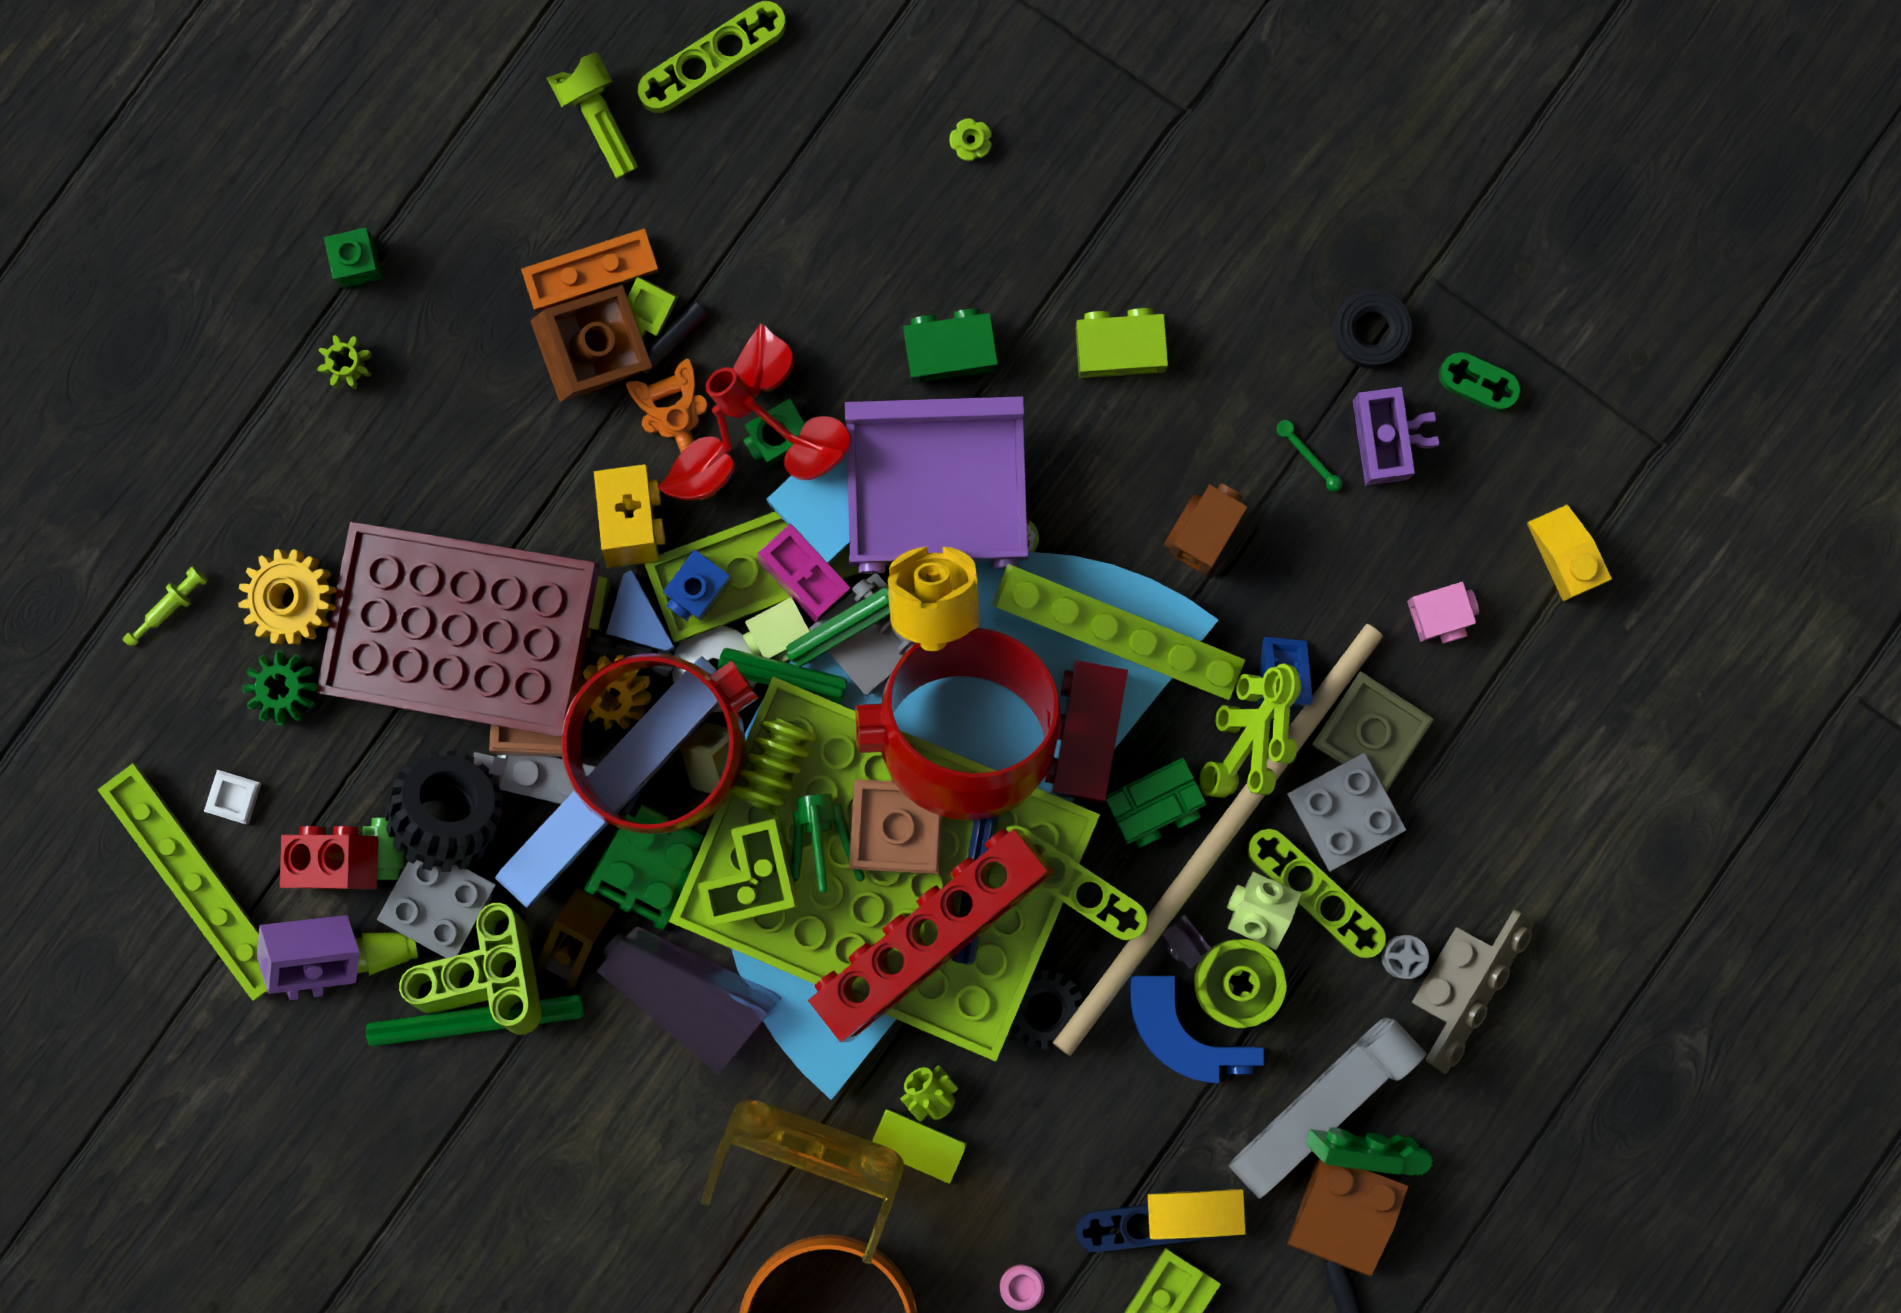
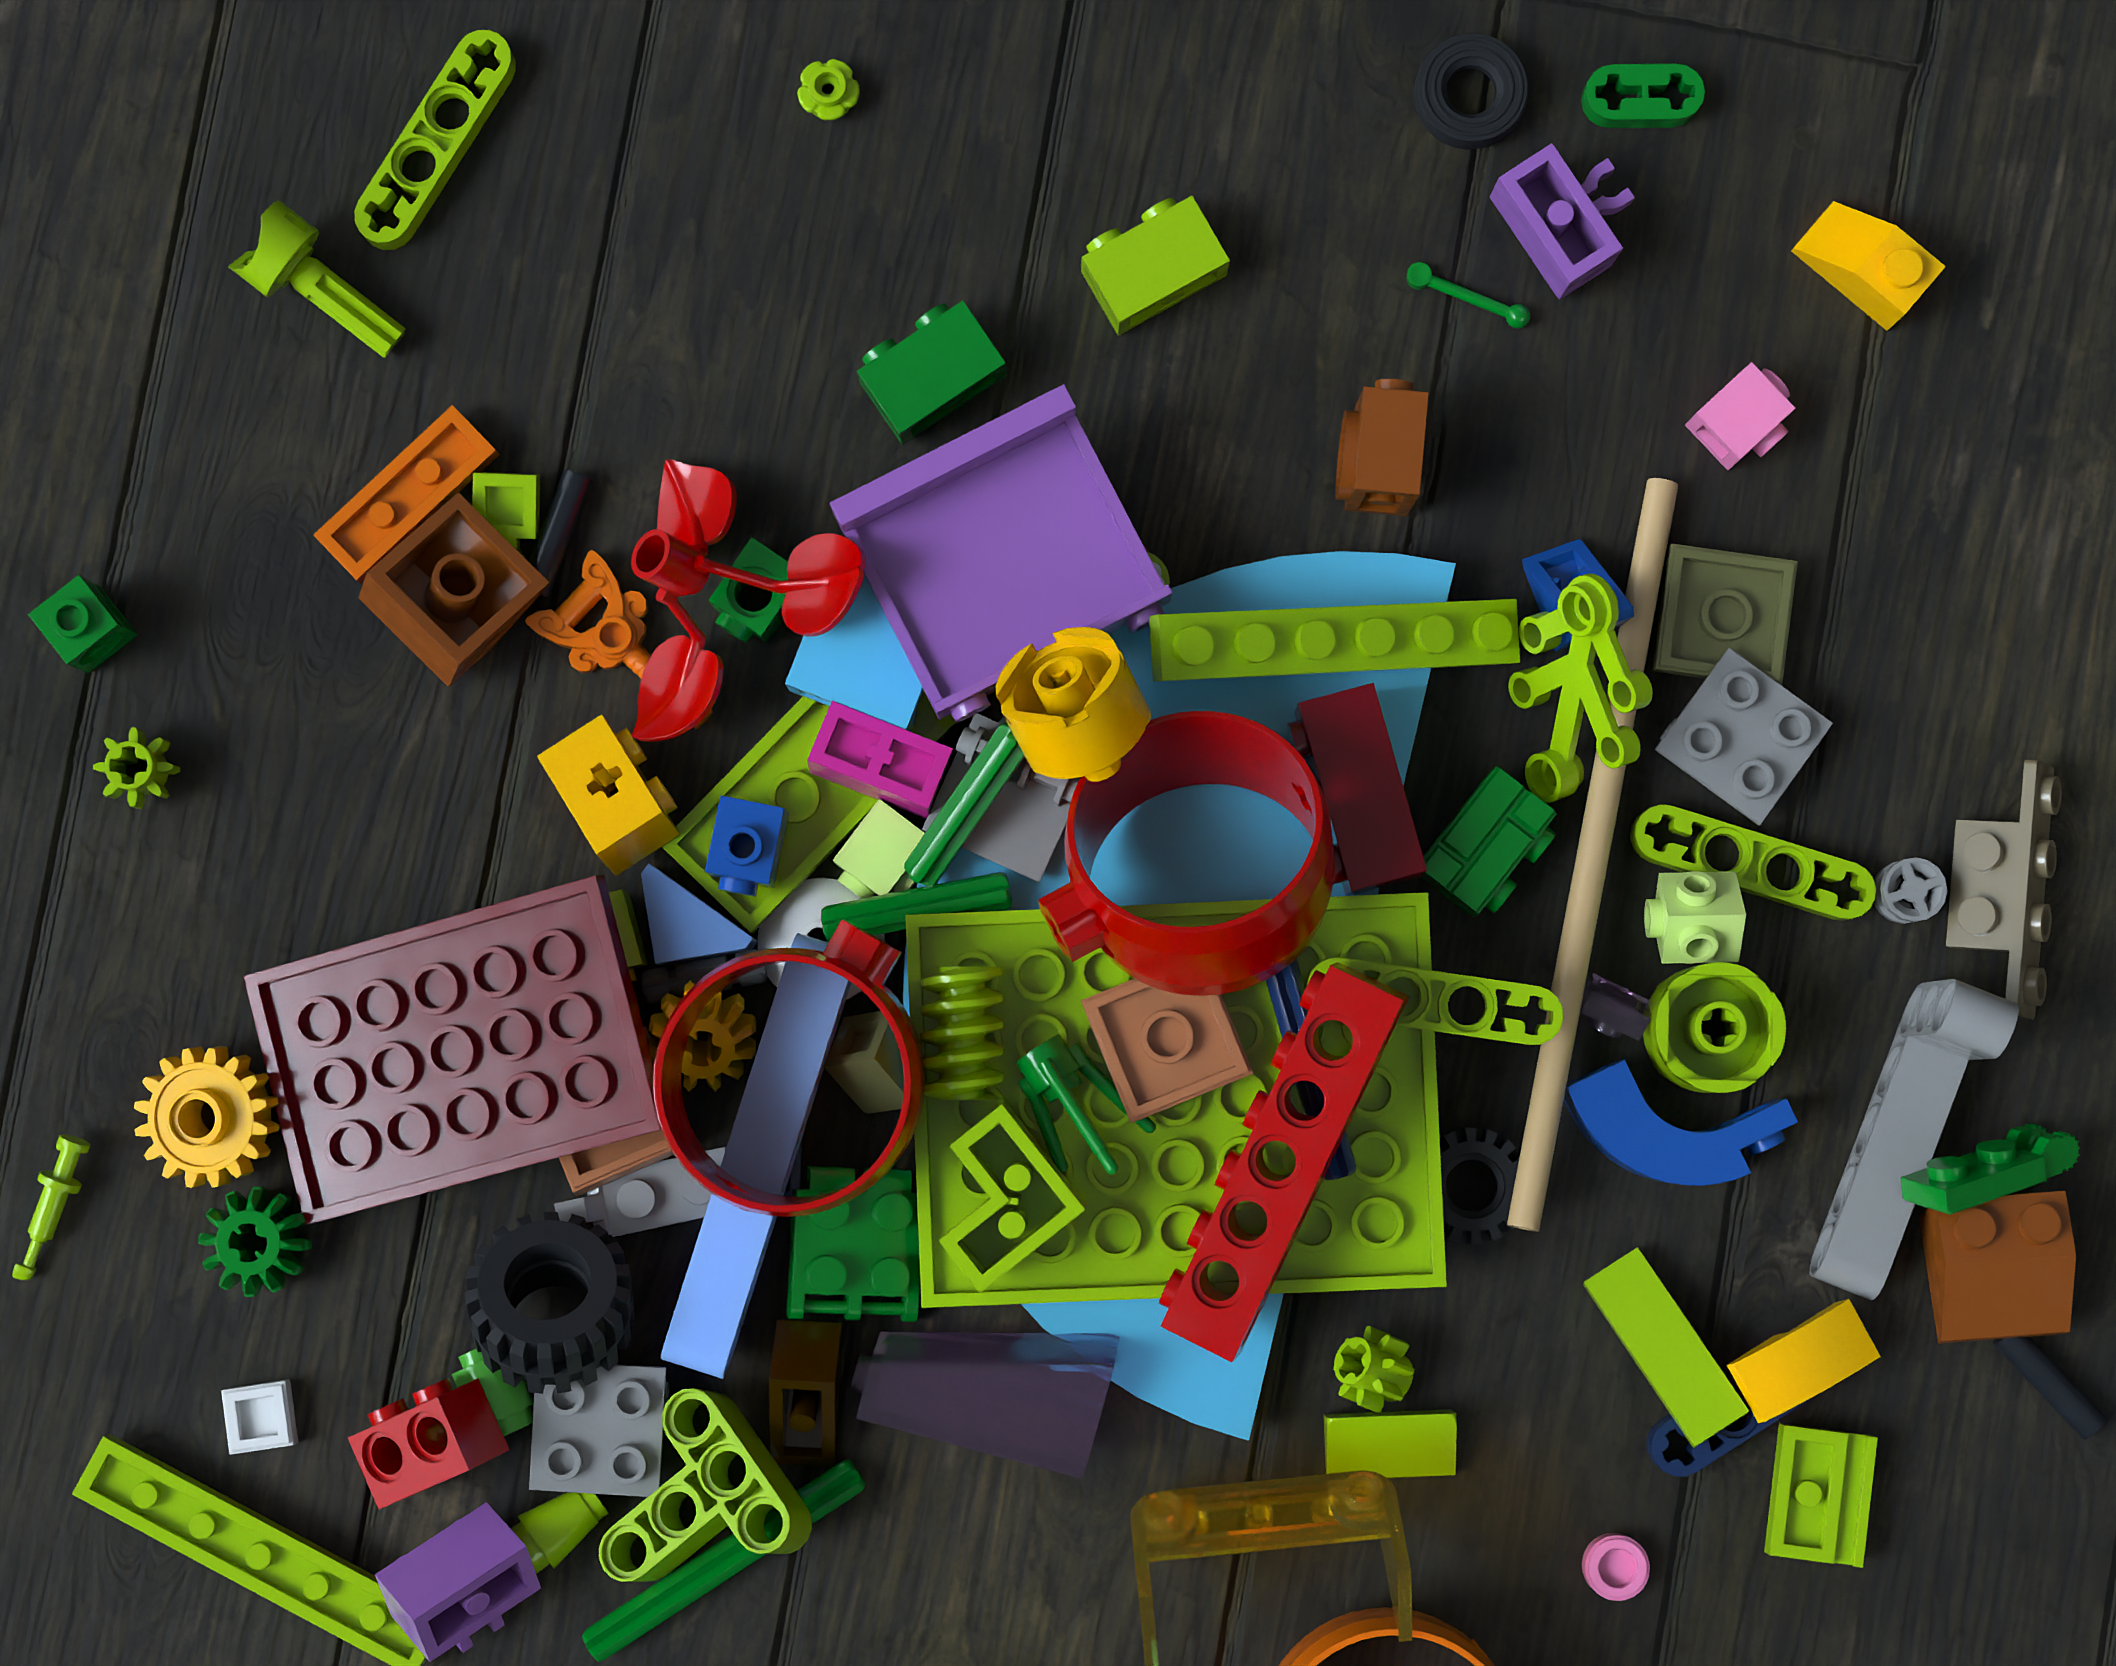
camera: 25 degrees left, 0 degrees up
none -> lime tile [1583,1247,1749,1448]

